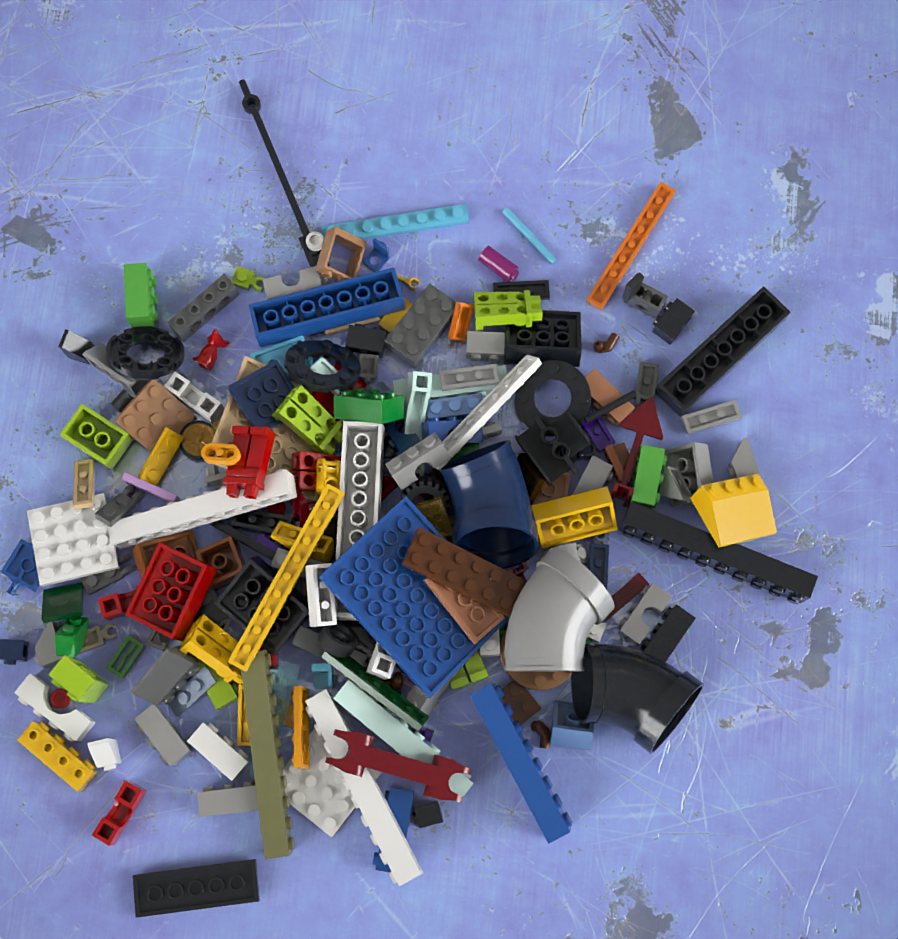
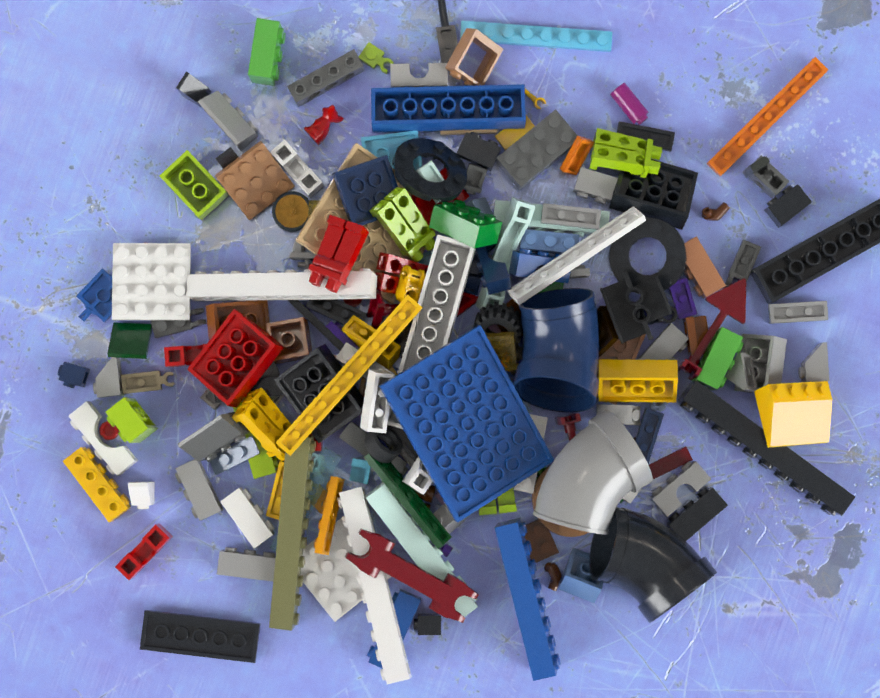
camera: 15 degrees right, 10 degrees up
green slope [55,616,89,658] -> none
tan tile [73,459,95,510] -> none
dark grey hinge [95,484,145,527] -> none
black plate [106,327,184,380] -> none
bright green tile [106,635,146,679] -> none
lavender tile [122,473,180,502] -> none
yellow plate [138,427,184,486] -> none
light orange plate [201,443,241,465] -> none
white tile [306,231,324,251] -> none
blue bracket [363,238,390,272] -> none
light grey arch [385,432,451,490] -> none
reddish brown plate [401,527,525,617] -> none
nougat plate [424,578,505,644] -> none
medium azure bar [502,208,557,264] -> none
black bar [584,390,637,424] -> none

